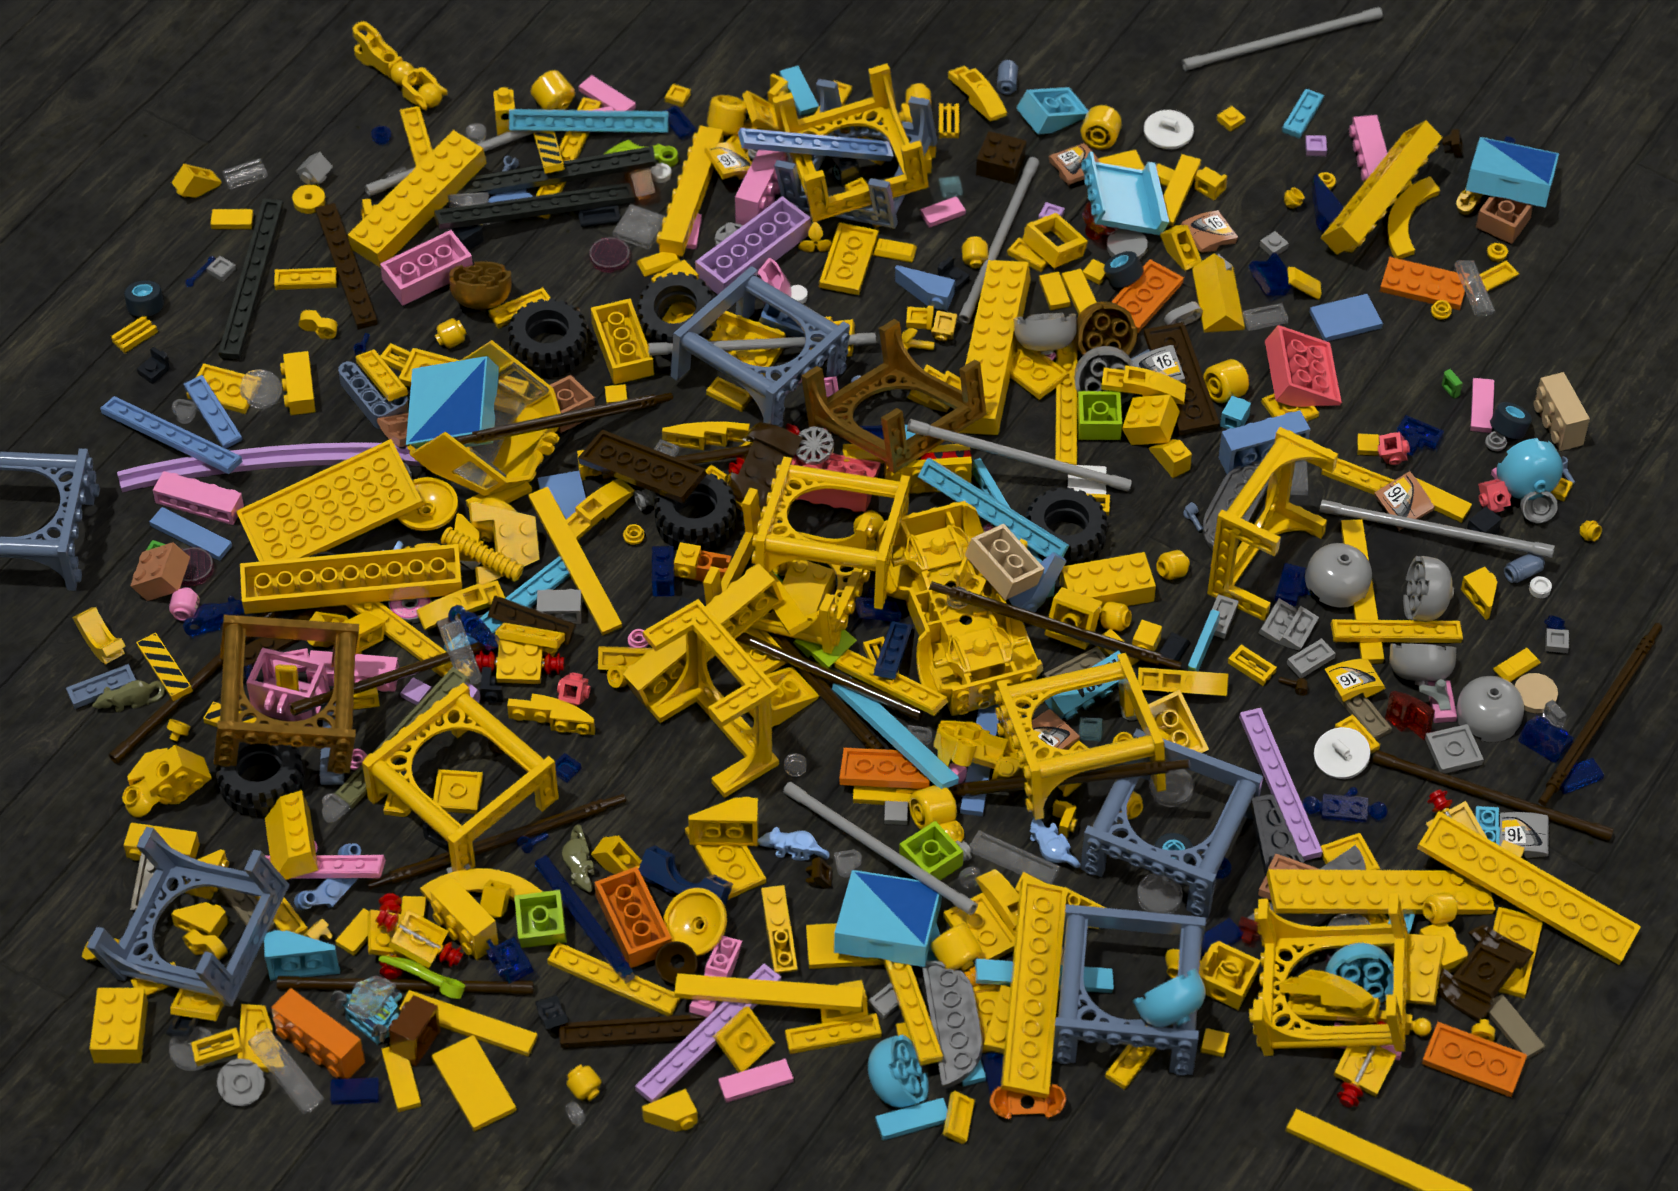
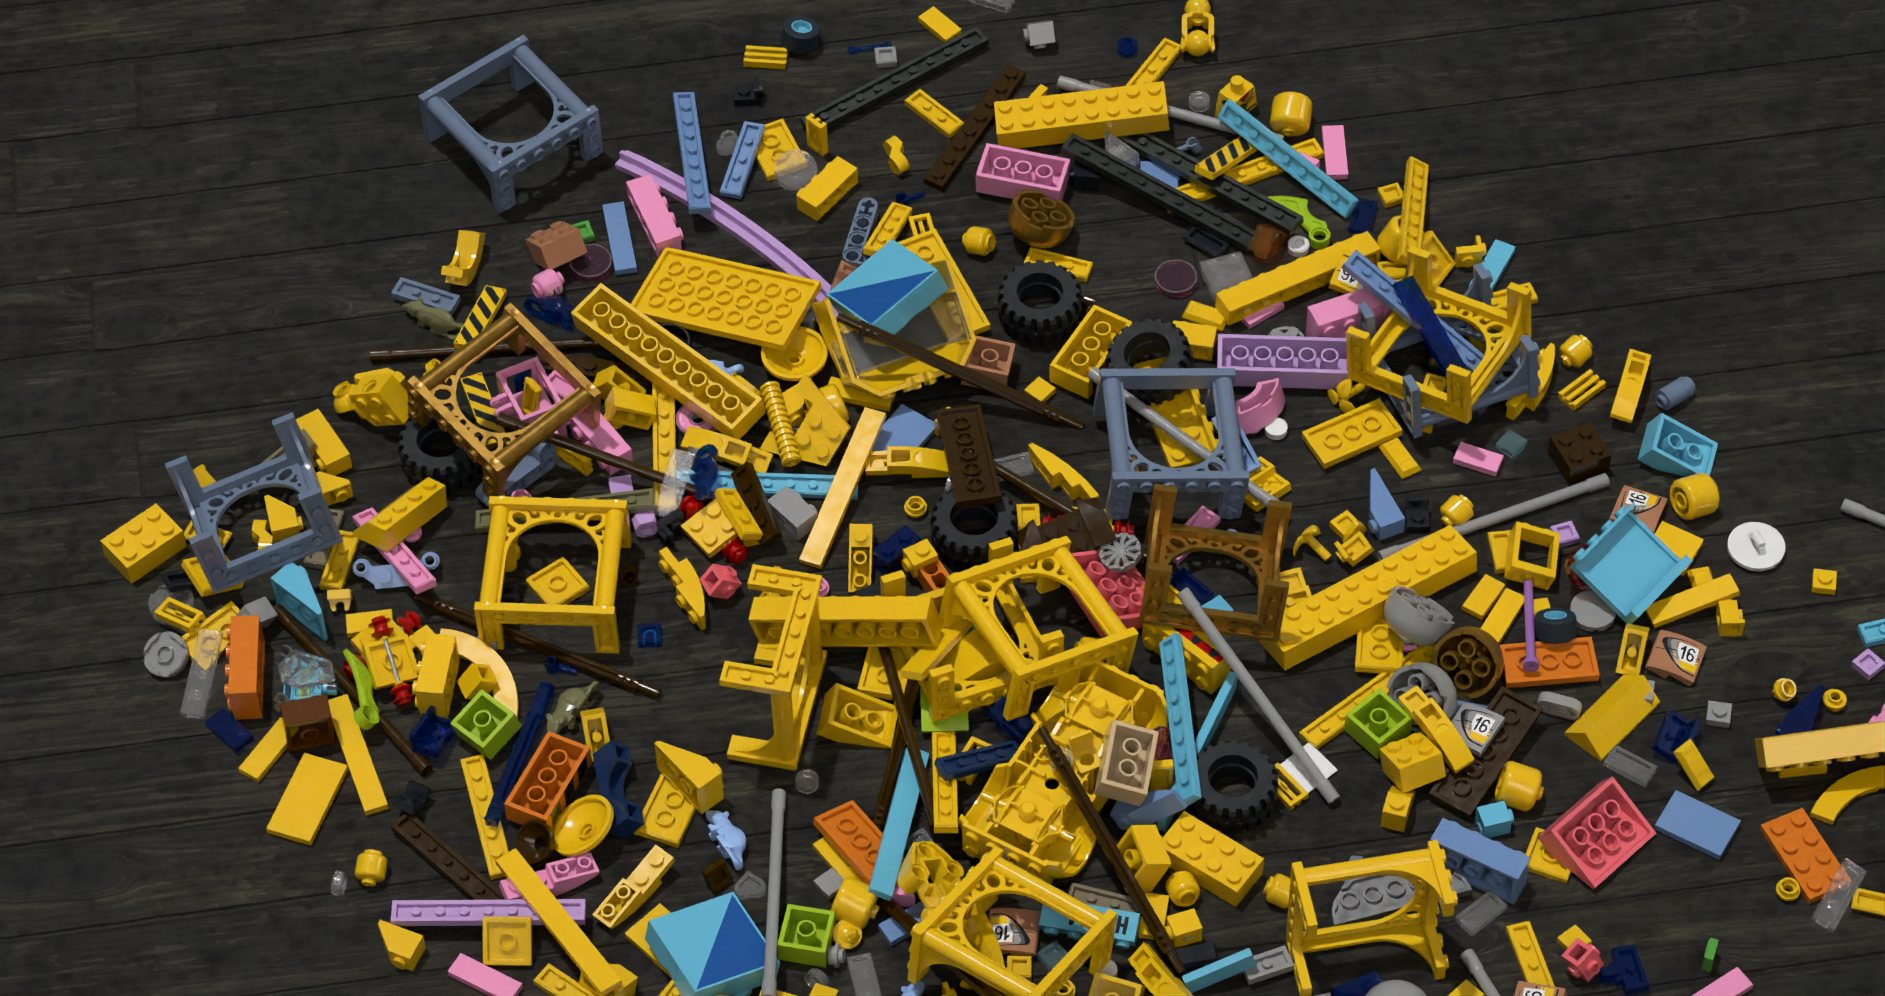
camera: 50 degrees right, 0 degrees up
yellow piece [292,185,325,214] -> none
clear tile [322,793,350,822] -> none
none -> light grey brick [236,596,278,629]
none -> yellow tile [805,113,828,157]
none -> yellow slope [848,524,874,593]
none -> clear blue tile [1392,275,1468,380]
none -> yellow tile [1397,156,1429,265]
none -> medium lavender bar [1523,579,1539,672]

